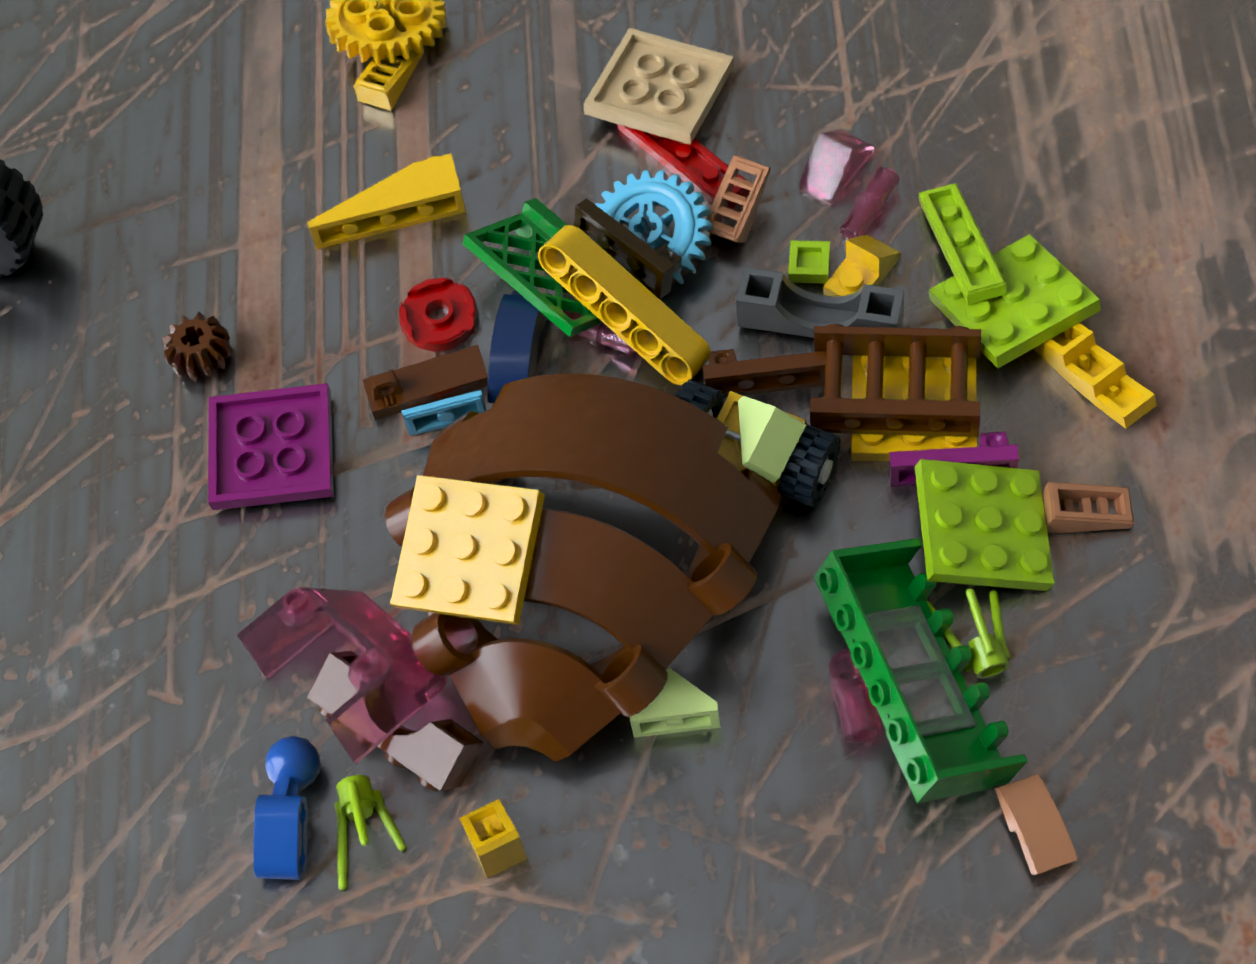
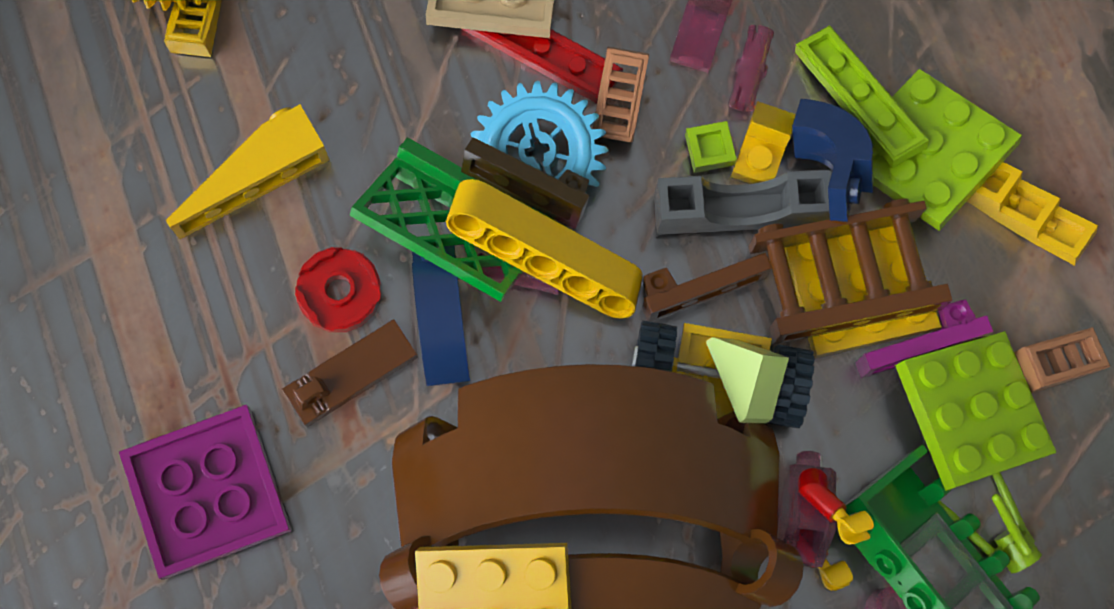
camera: 30 degrees left, 15 degrees up
reddish brown gear [162,312,232,382] -> none
medium azure slope [402,390,487,436] -> none
none -> torso [779,451,874,591]
none -> dark blue arch [792,99,874,222]

